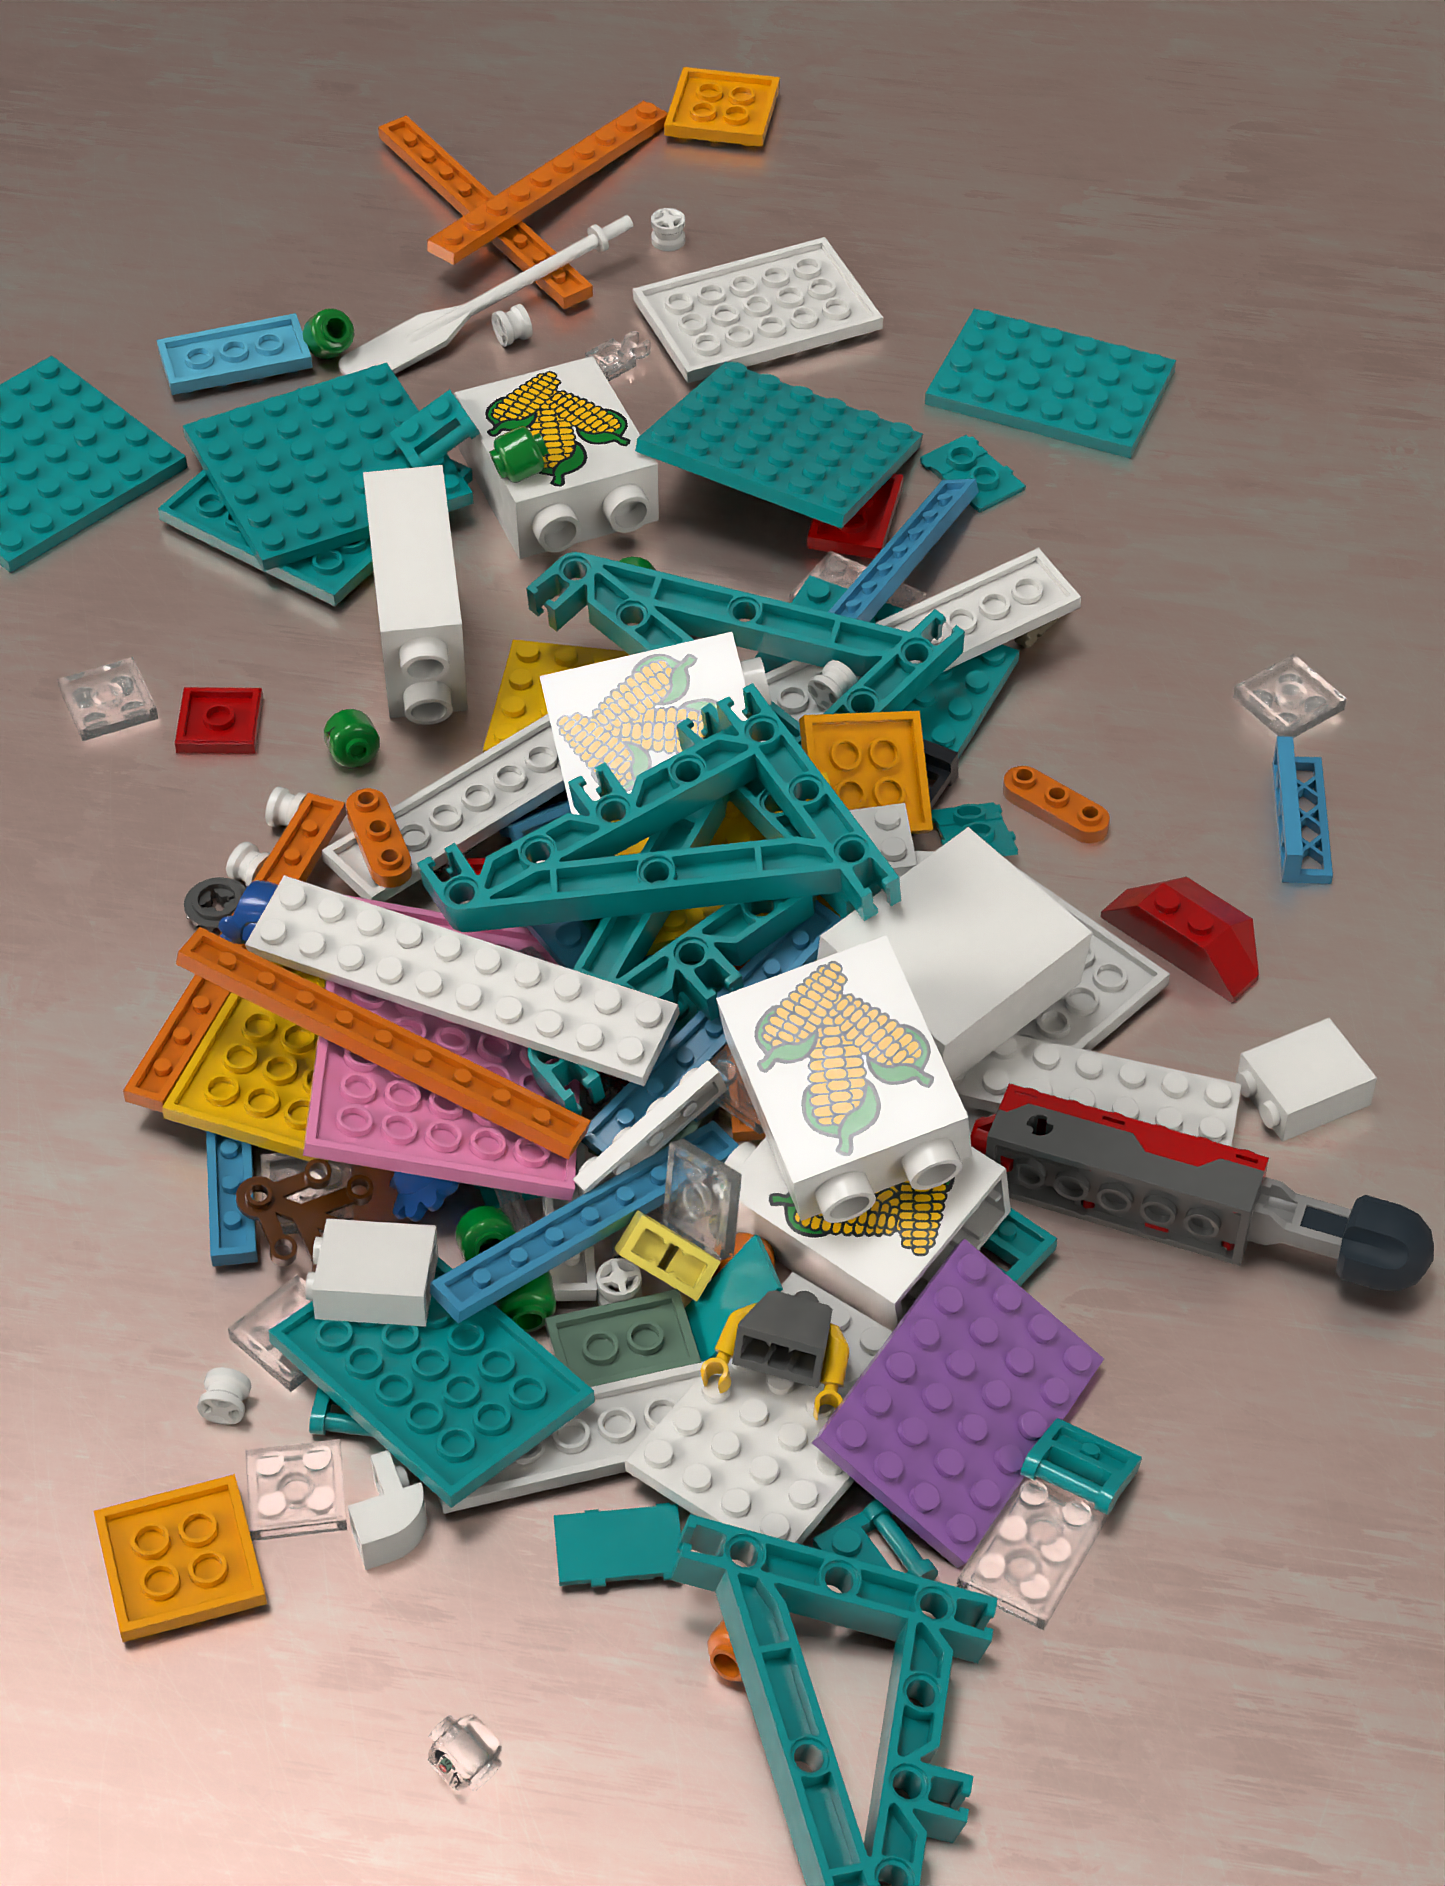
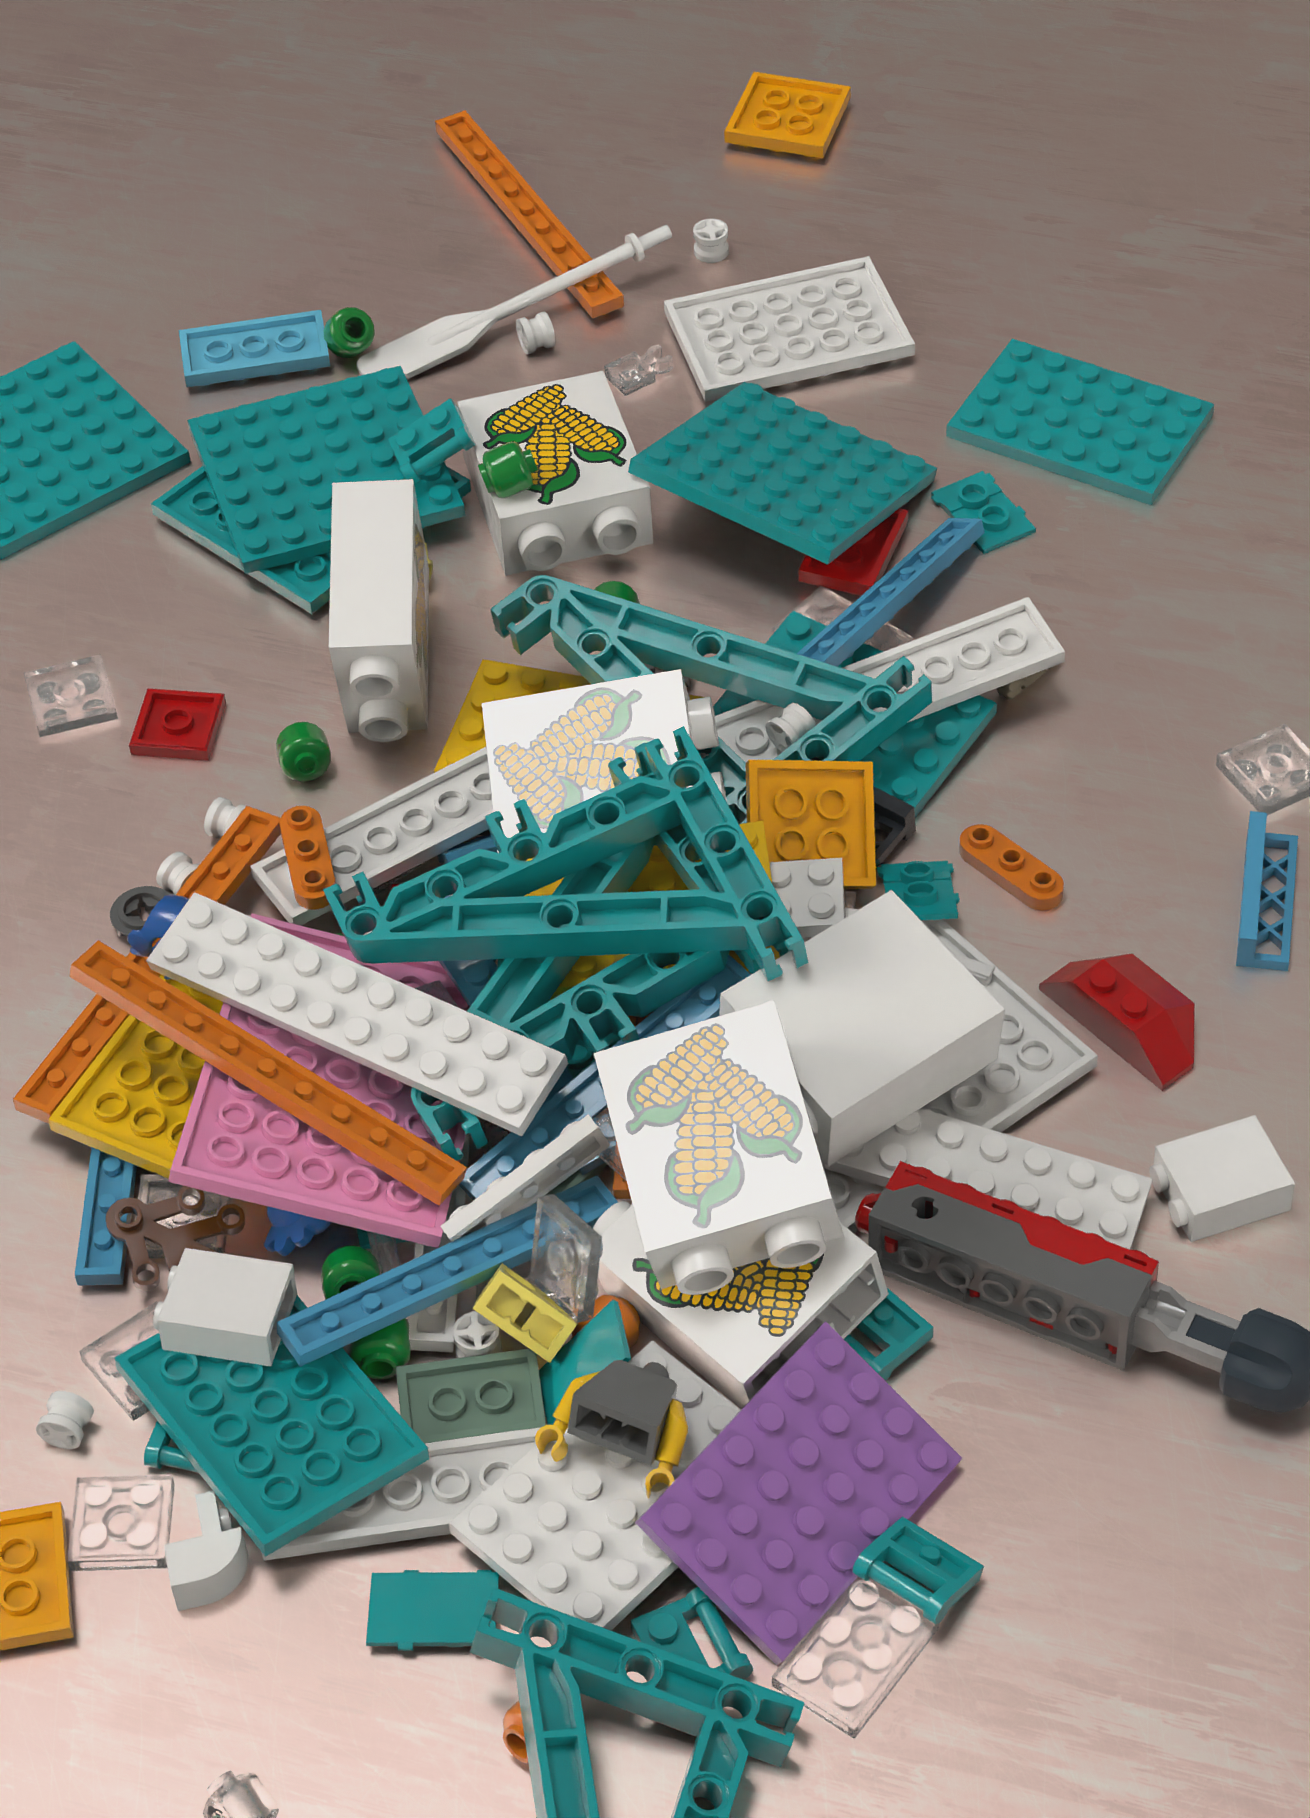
camera: 10 degrees right, 0 degrees up
orange plate [427,100,668,265] -> none

